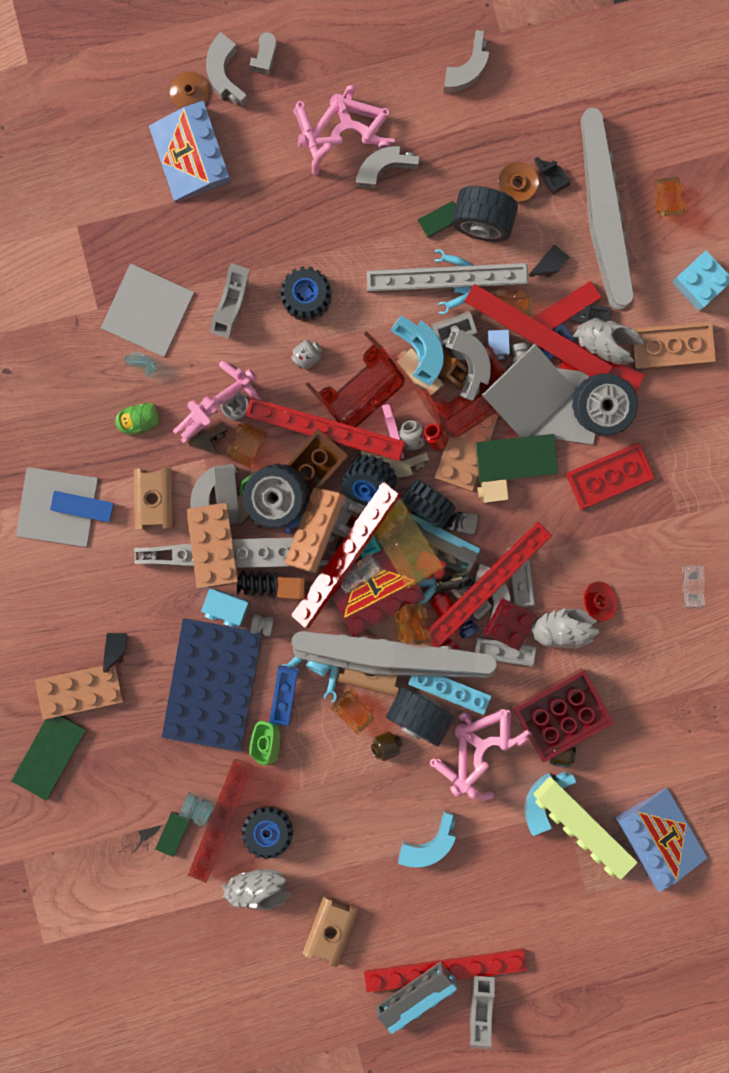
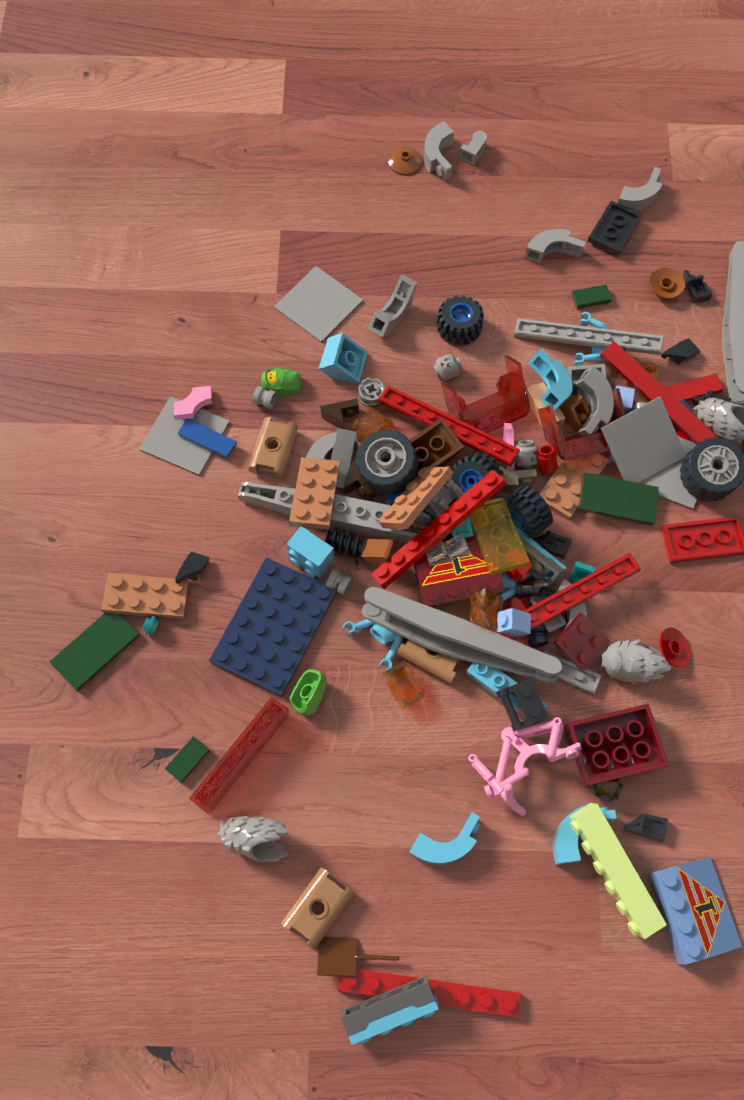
camera: 20 degrees right, 20 degrees down
clear light blue bracket [125,352,156,378] -> none
medium blue slope [149,101,231,202] -> none
bright pink piece [173,361,261,443] -> none
clear light blue wheel [178,792,215,828] -> none
black wheel [241,806,293,859] -> none
blue tile [269,665,299,726] -> none
bright pink piece [293,85,395,175] -> none
dark brown head [371,731,402,761] -> none
black wheel [386,688,455,747] -> none
black wheel [451,186,518,242] -> none
light grey arch [470,976,495,1049] -> none
tan brick [478,480,508,503] -> none
light grey tile [507,548,535,607] -> none
none -> teal plate [142,616,159,635]
none -> bright pink tile [174,386,212,420]
none -> light grey wheel [252,386,277,409]
none -> reddish brown piece [317,937,400,977]
none -> medium azure slope [319,333,368,384]
none -> black plate [496,678,549,732]
none -> light blue brick [497,608,531,638]
none -> teal tile [569,561,595,583]
none -> black plate [587,200,642,256]
none -> black slope [623,814,668,842]

